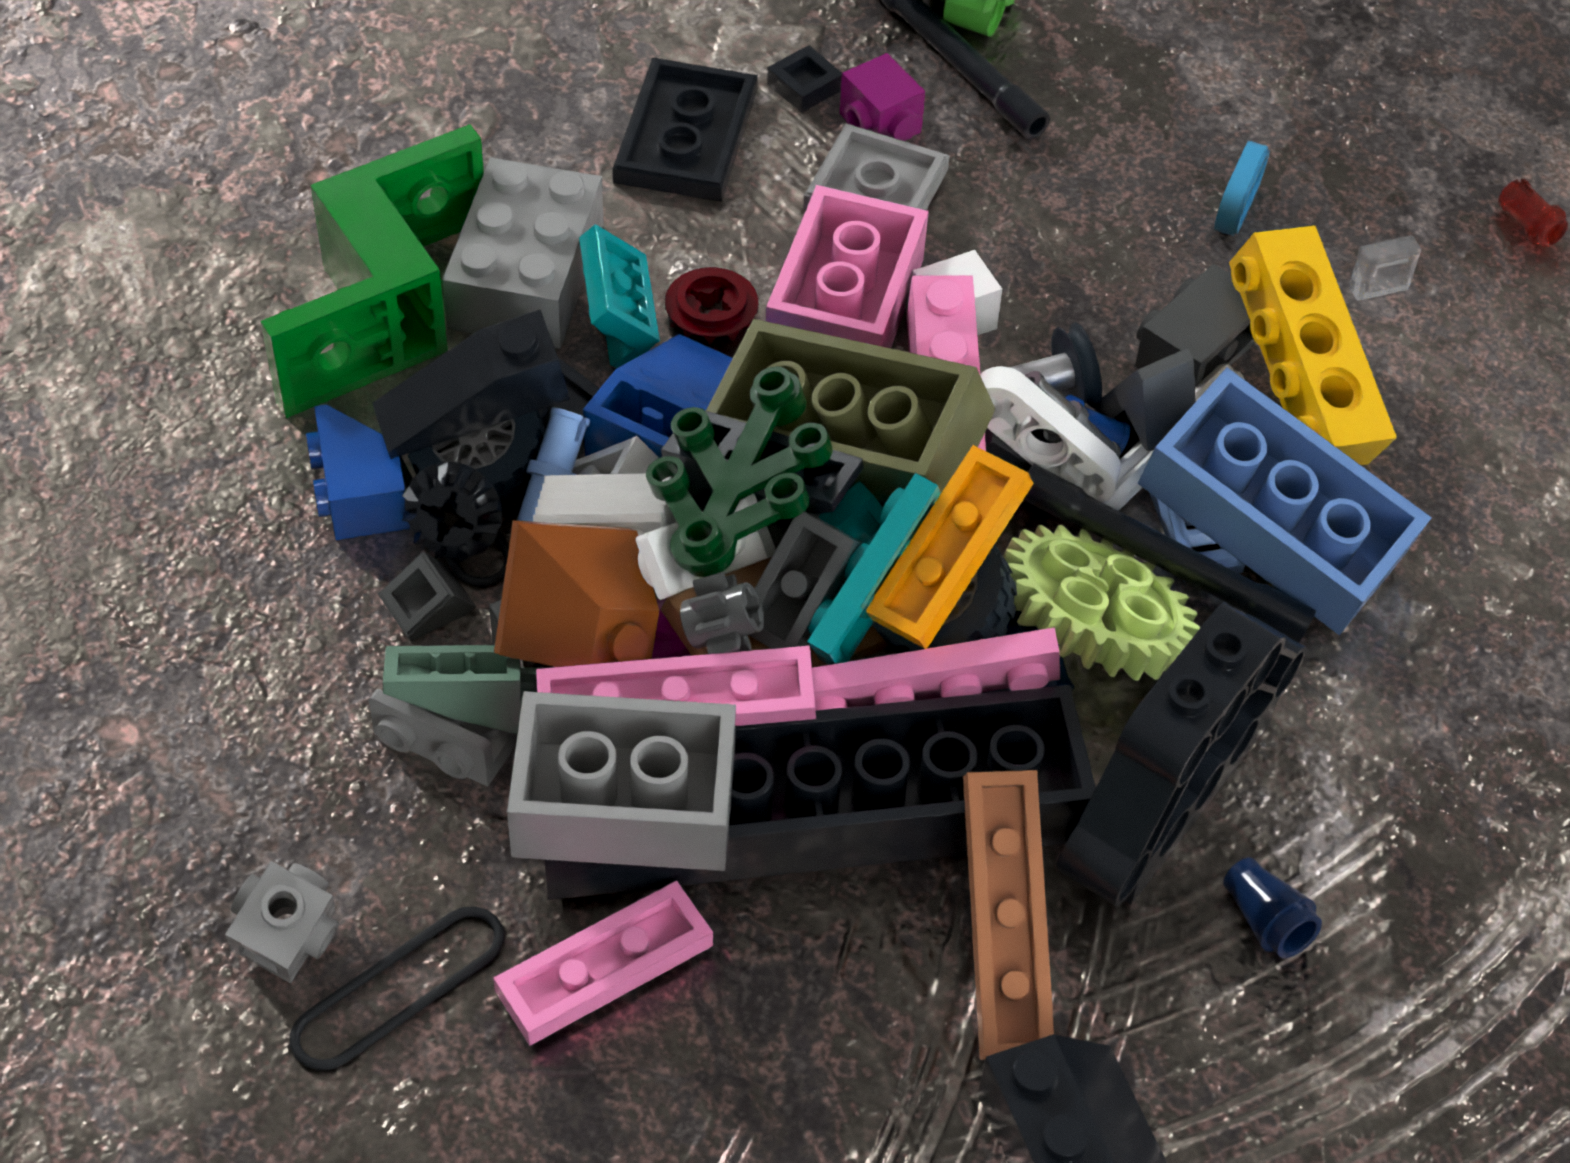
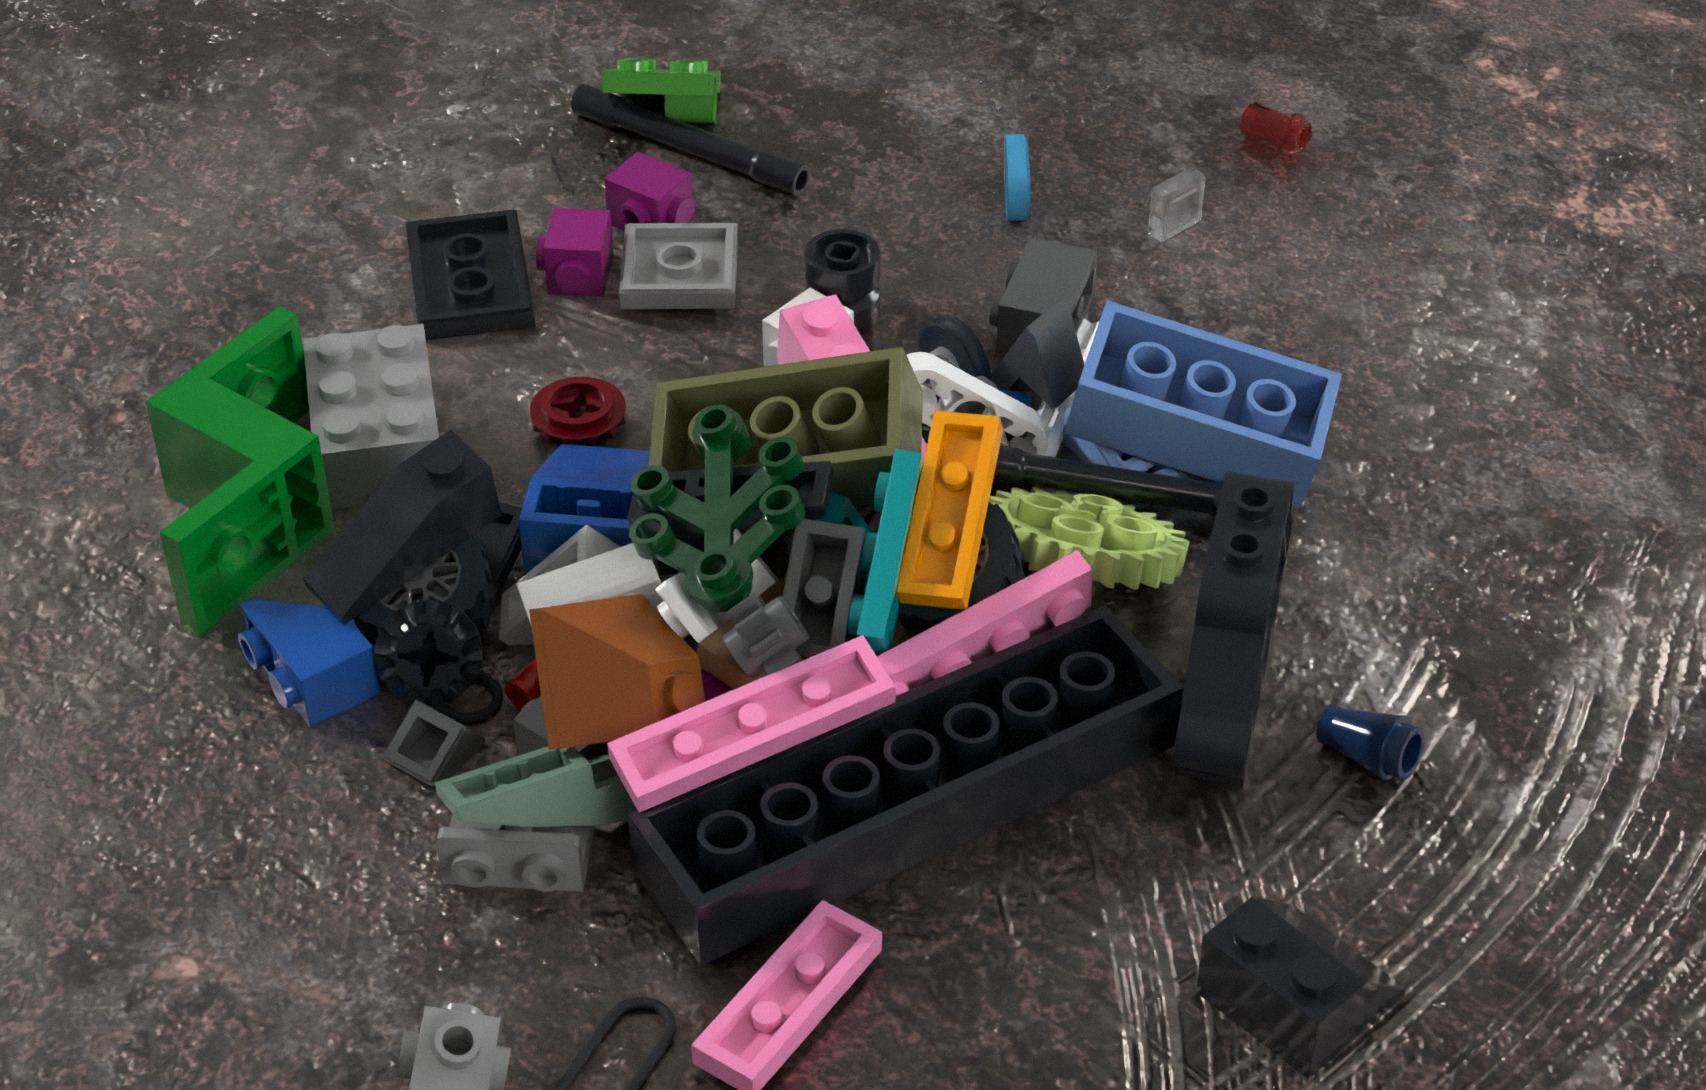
camera: 20 degrees left, 10 degrees down
light grey brick [507,691,736,871] -> none
light blue pin [517,407,590,522] -> none
teal bracket [579,224,660,368] -> none
bright pink brick [766,185,929,348] -> none
black tile [767,45,842,113] -> none
nougat plate [963,770,1054,1060] -> none
yellow brick [1229,225,1397,465] -> none
none -> magenta brick [536,207,614,297]
none -> black wheel [804,229,880,336]

